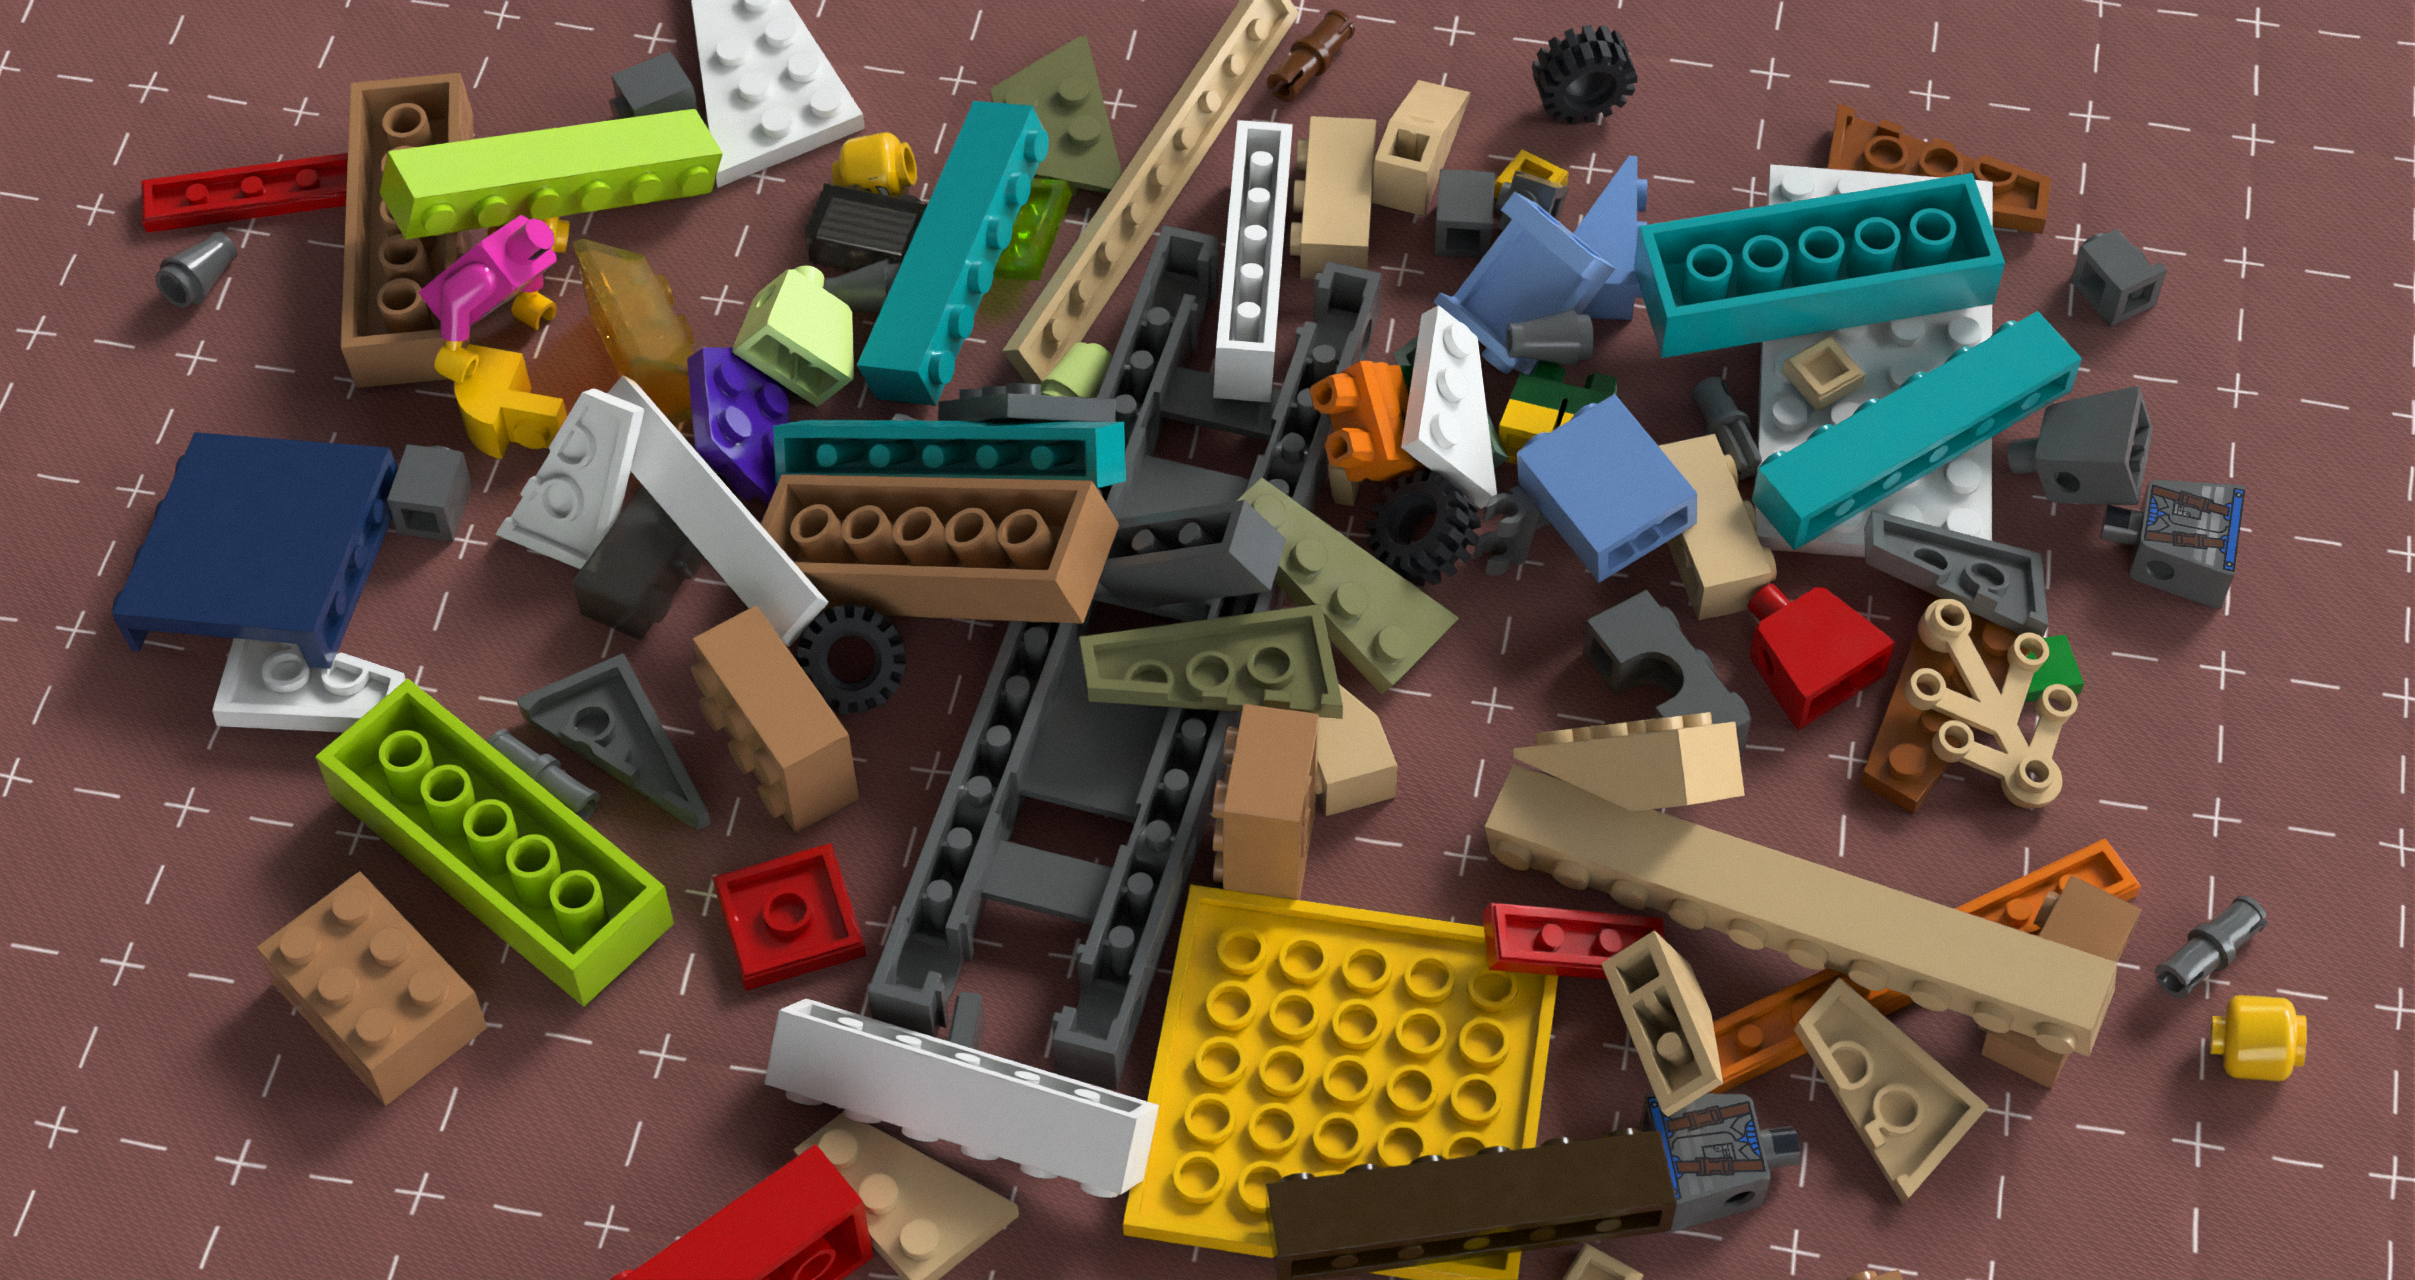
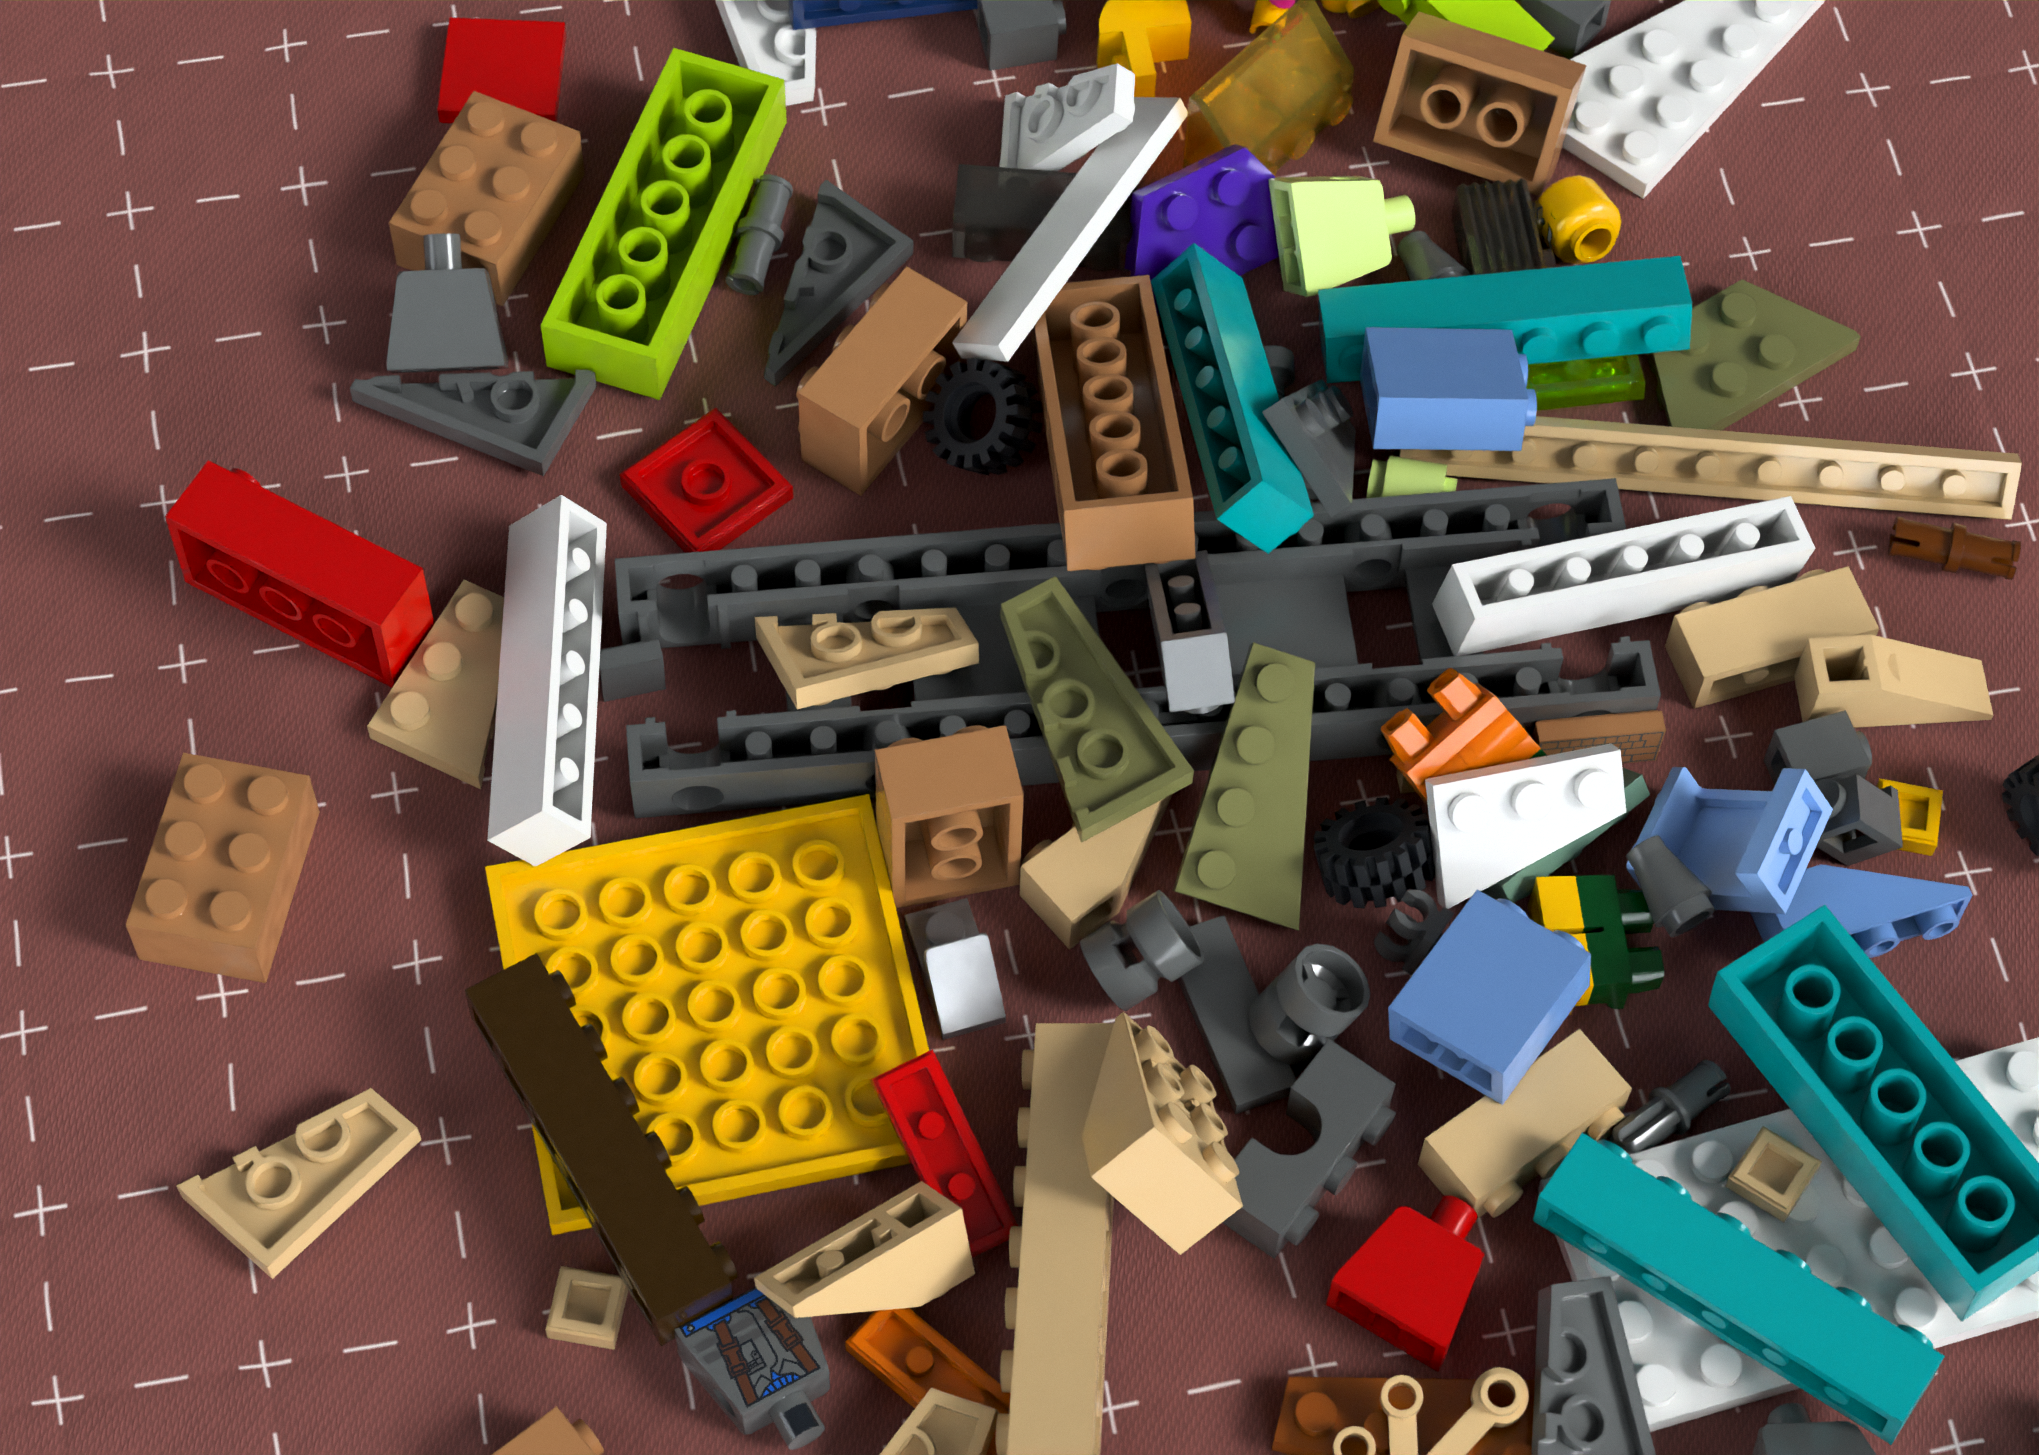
camera: 65 degrees right, 5 degrees up
none -> dark grey wing [350,370,597,476]
none -> dark grey torso [386,233,509,373]
none -> red tile [437,17,567,123]
none -> tan wing [755,607,979,709]
none -> slope [905,898,1006,1040]
none -> dark grey wheel [1080,890,1204,1012]
none -> dark grey tile [1177,915,1296,1115]
none -> dark grey wheel [1249,944,1370,1066]
none -> medium blue brick [1359,327,1537,451]
none -> medium nougat brick [1373,11,1587,196]
none -> medium nougat tile [1532,710,1666,764]

